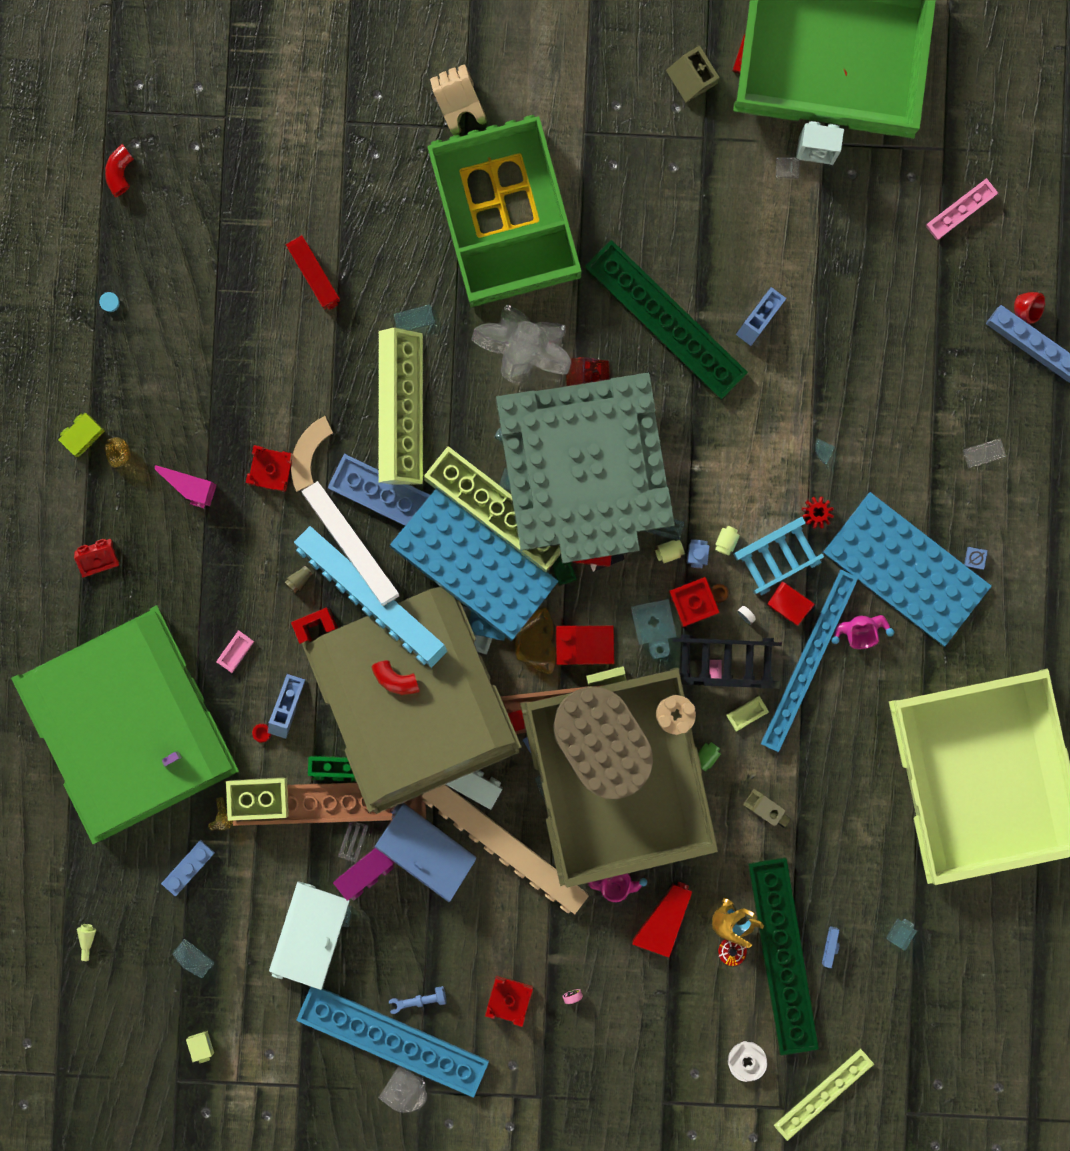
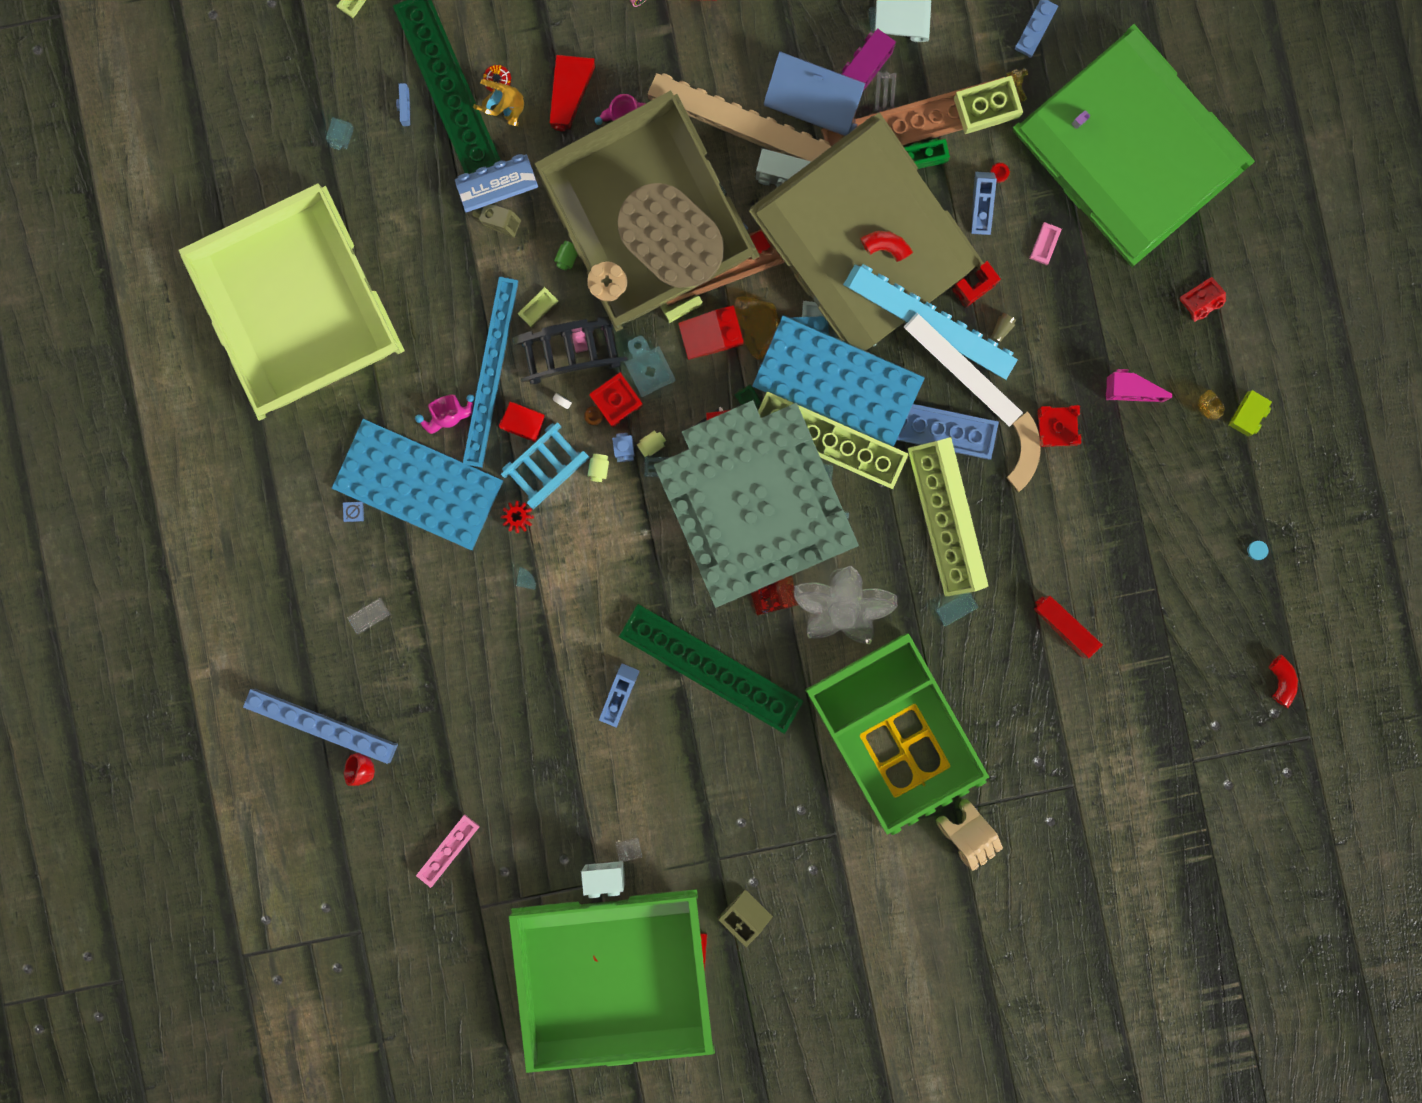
camera: 165 degrees right, 0 degrees up
none -> medium blue slope [455,154,538,212]

